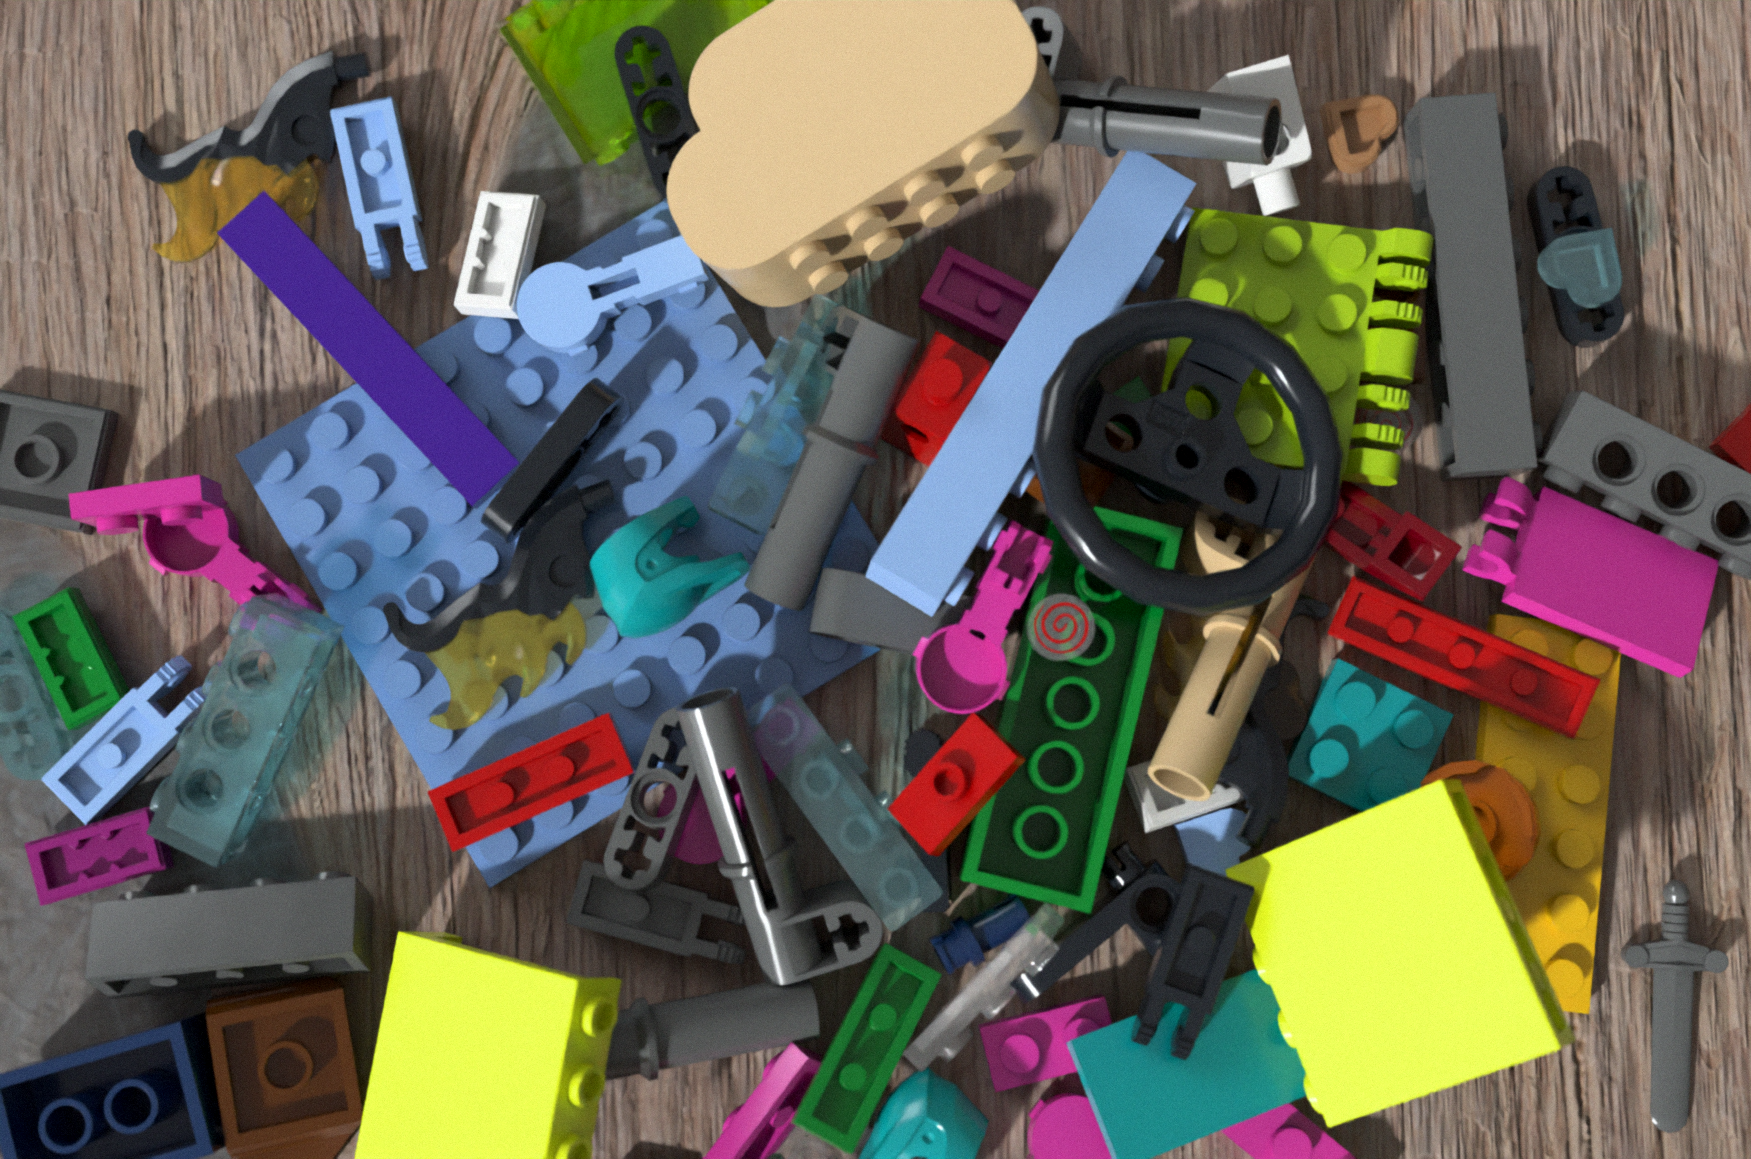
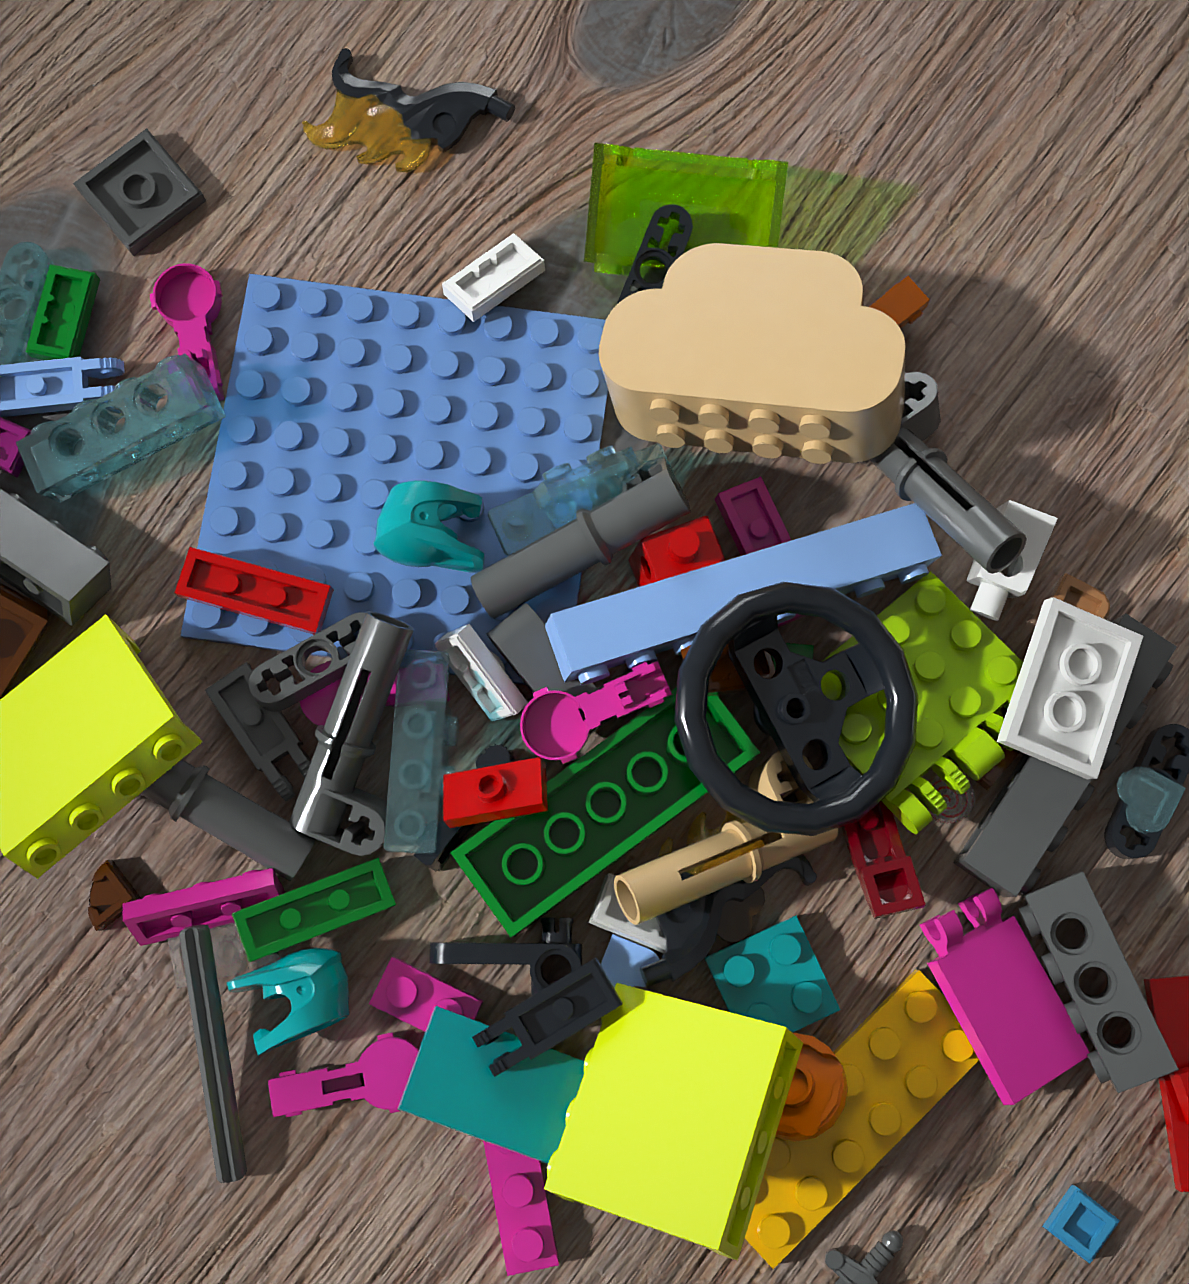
camera: 45 degrees right, 5 degrees down
dark pink plate [68,475,224,535] -> none
dark purple tile [217,191,521,509] -> none
light blue hinge [330,96,429,280] -> none
piece [383,479,617,730] -> none
black beam [481,378,624,543] -> none
light blue piece [517,235,709,357] -> none
clear plate [902,902,1065,1072] -> none
dark blue pin [929,893,1034,976] -> none
clear tile [1026,594,1095,661] -> none
red tile [1327,575,1601,740] -> none
none -> white plate [434,624,528,721]
none -> white plate [997,597,1143,779]

